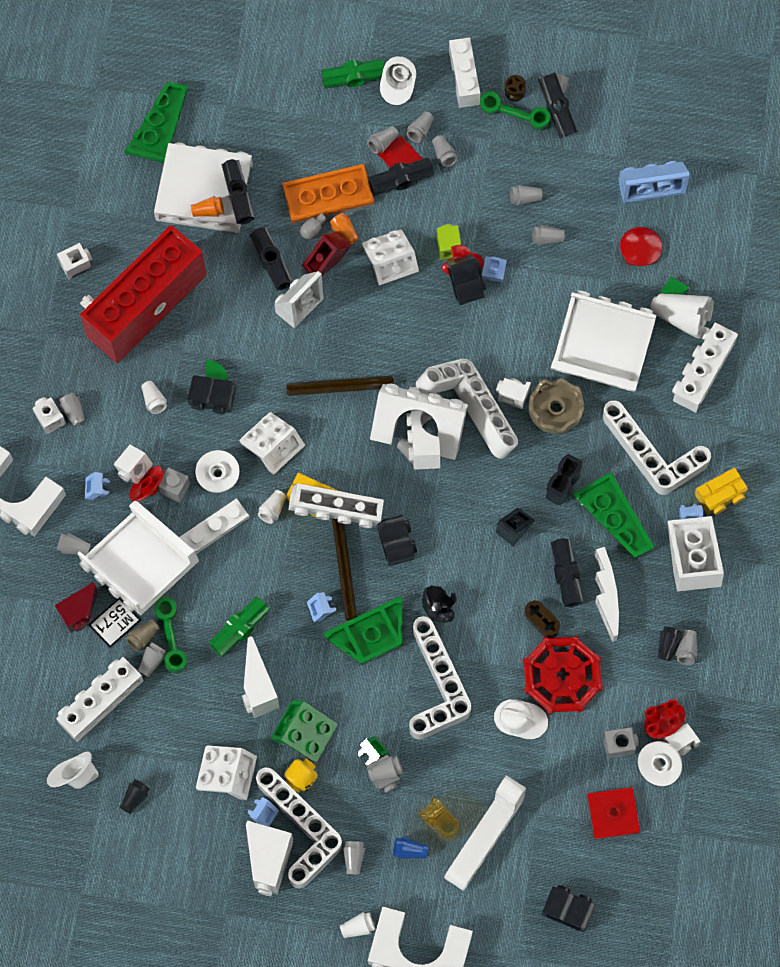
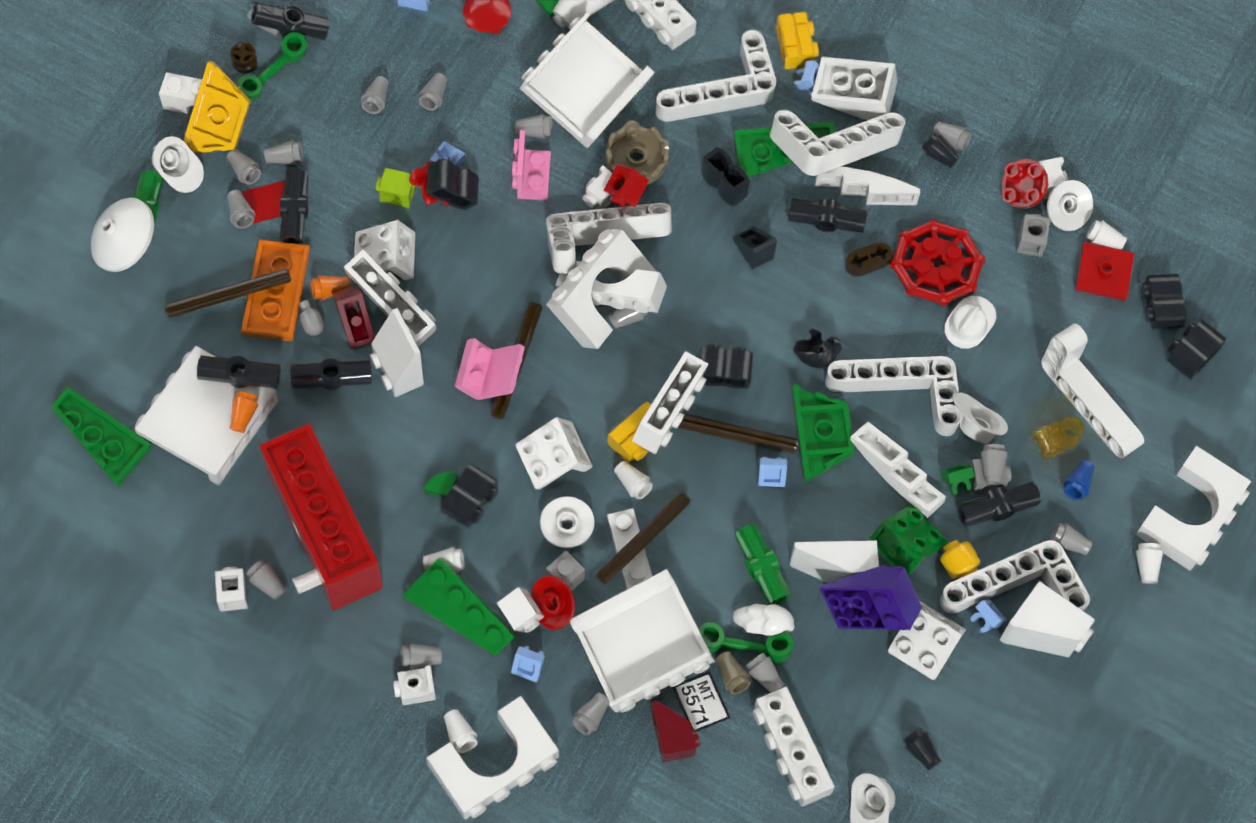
camera: 75 degrees left, 5 degrees down
none -> white dish [91,198,154,272]
none -> dark brown axle [164,269,291,318]
none -> yellow wing [183,61,251,153]
none -> light grey cone [246,559,286,600]
none -> white brick [344,250,436,347]
none -> green wing [402,557,516,656]
none -> white cone [444,709,477,753]
none -> bright pink bracket [455,338,525,400]
none -> bright pink bracket [512,130,551,200]
none -> light grey cone [515,114,553,139]
none -> dark brown axle [596,493,691,584]
none -> red brick [603,164,649,207]
none -> white arm [733,604,795,635]
none -> white beam [770,110,905,176]
none -> dark purple slope [819,566,922,630]
none -> white slope [850,422,946,518]
none -> white piece [954,393,1008,444]
none -> black piece [957,482,1041,527]
none -> white cone [1086,220,1127,250]
none -> black brick [1141,274,1187,329]

